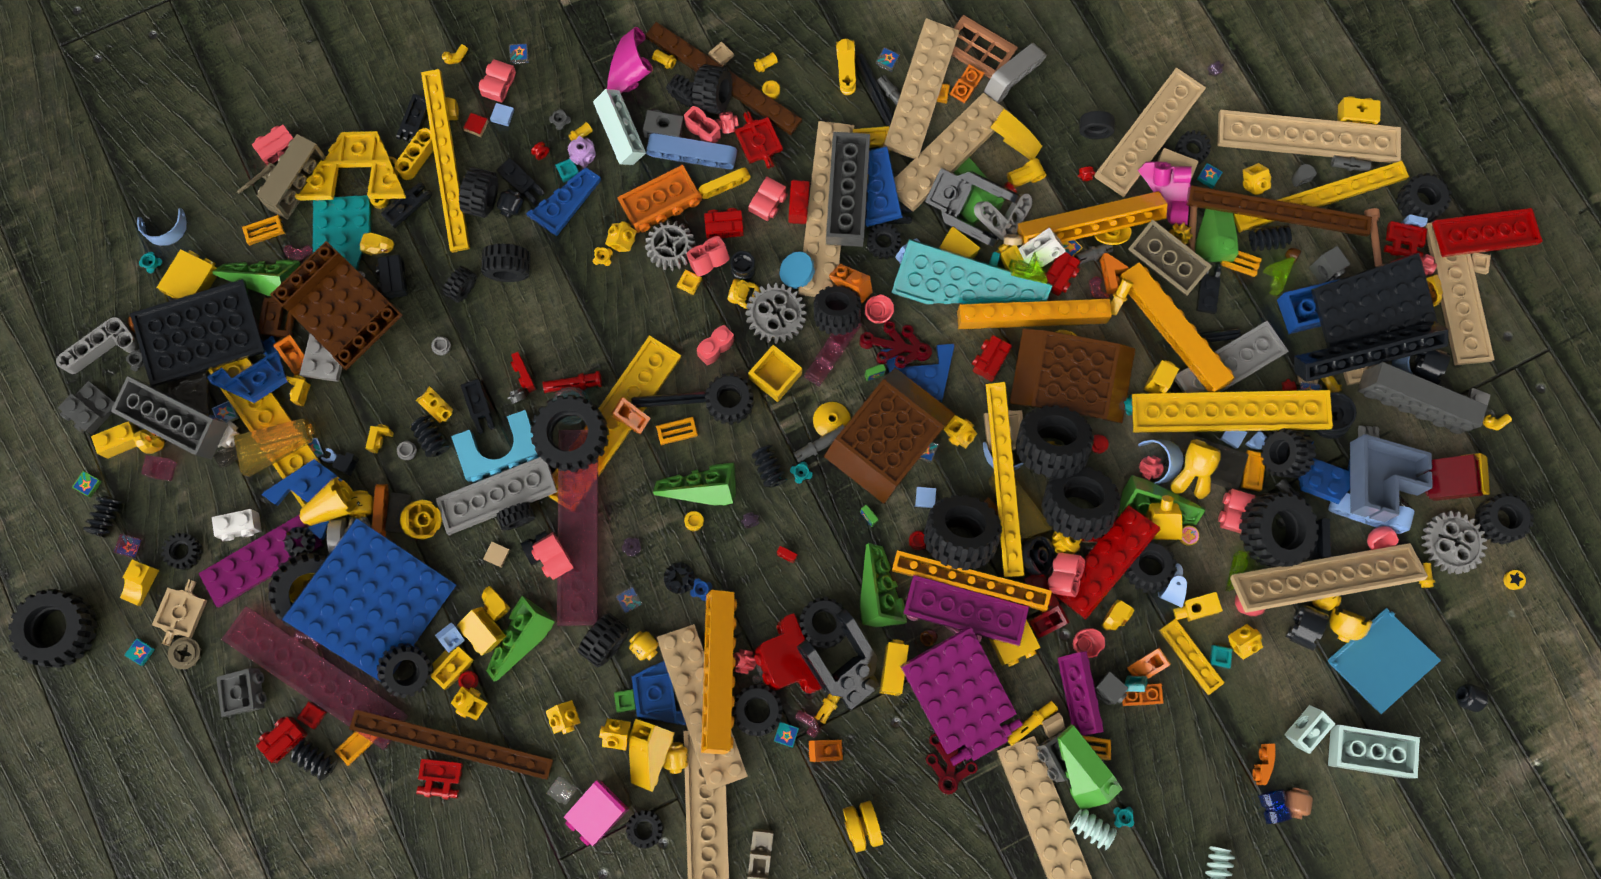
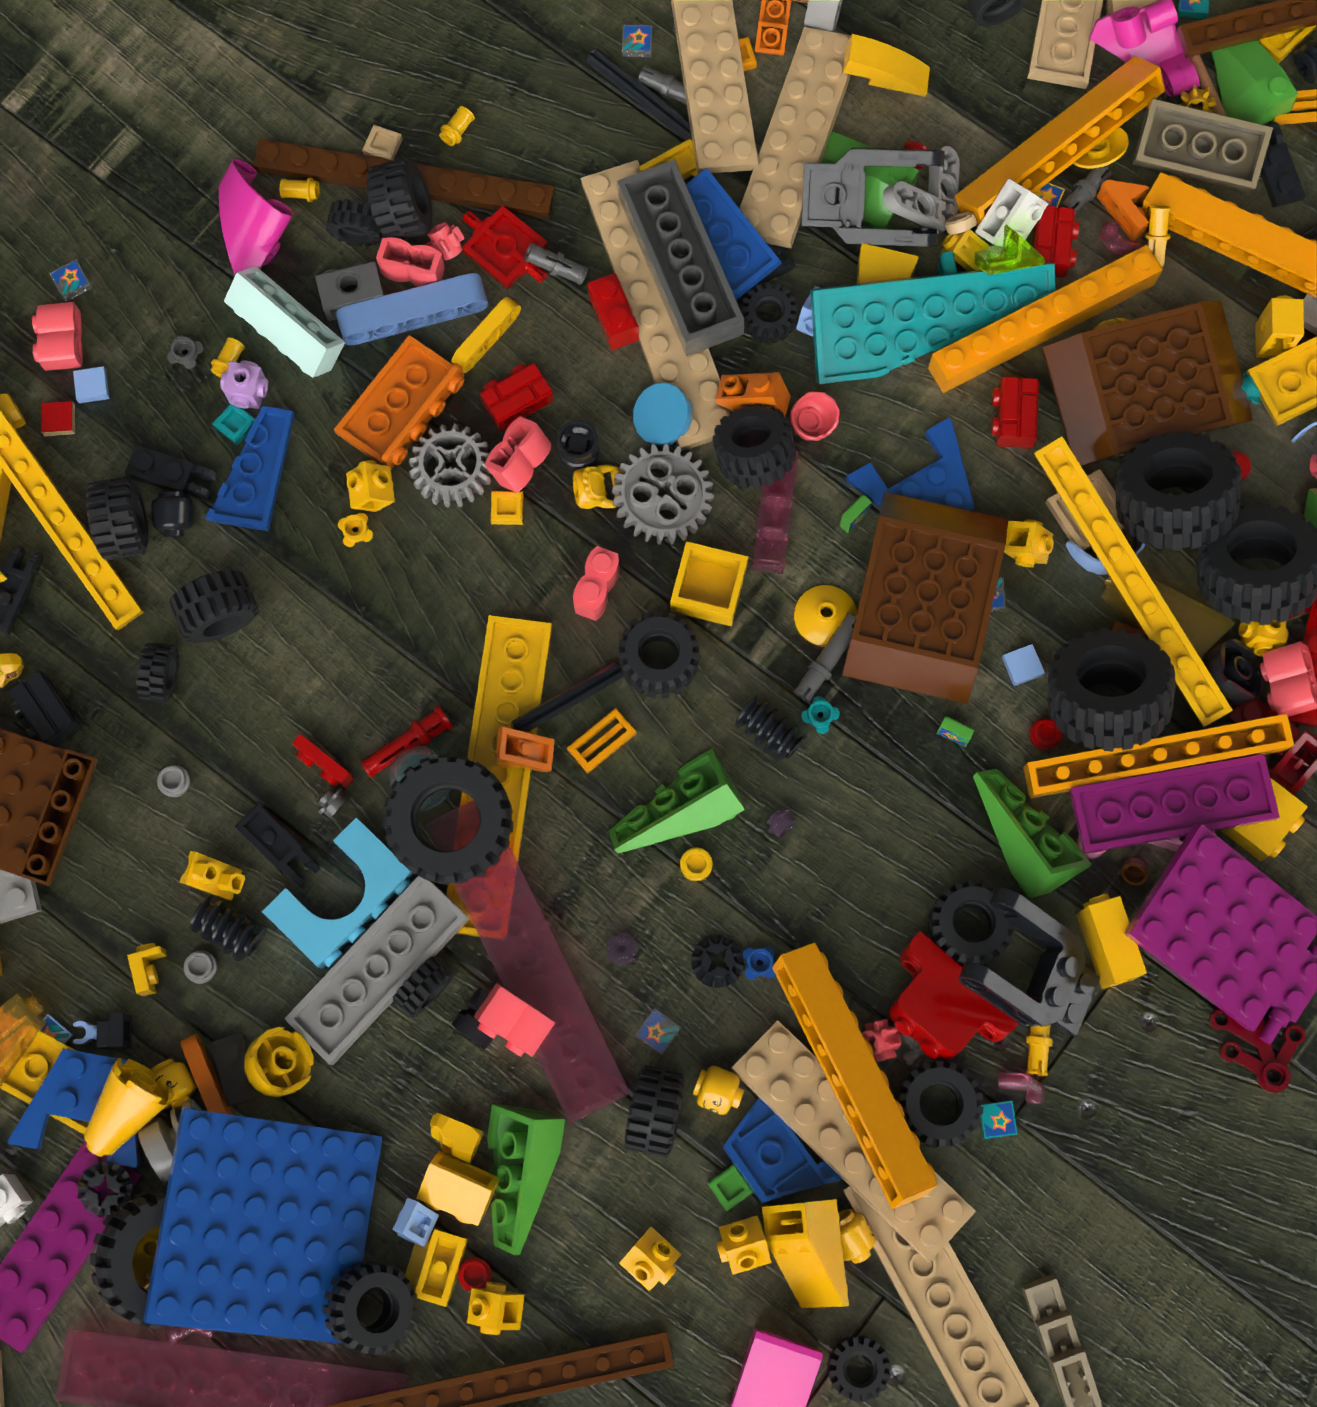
camera: 20 degrees left, 0 degrees up
tan tile [483,542,510,568] -> none
red bush [531,142,550,160] -> none
clear brick [546,776,578,805] -> none
coral brick [749,177,788,221] -> none
yellow tile [762,80,780,100] -> none
red tile [777,546,797,564] -> none
orange slope [809,740,843,762] -> none
yellow piece [836,39,856,95] -> none
yellow wheel [843,800,883,853] -> none
dark red plant [859,321,932,369] -> none
yellow piece [1007,158,1046,188] -> none
red plate [1078,167,1096,181] -> none
none -> dark grey pin [524,243,588,285]

